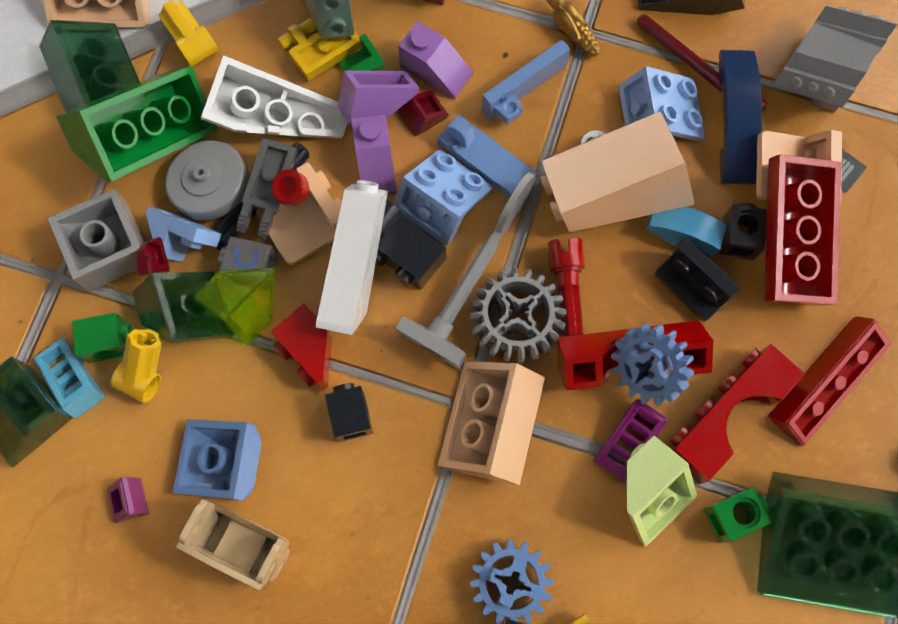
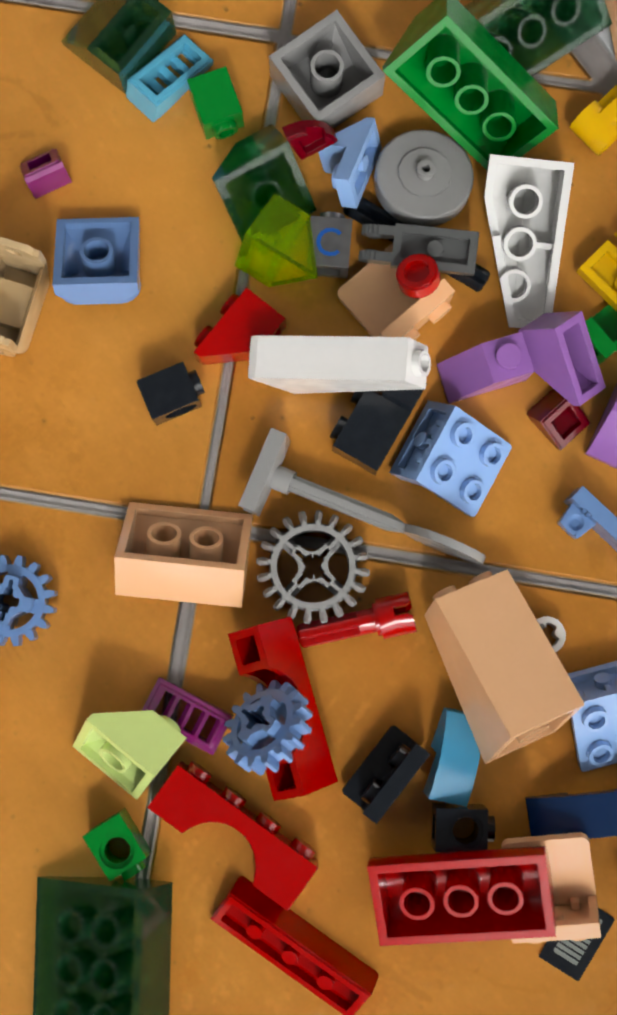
camera: 80 degrees right, 10 degrees up
yellow piece [111,329,162,403] -> none
medium blue hinge [437,114,538,198] -> none

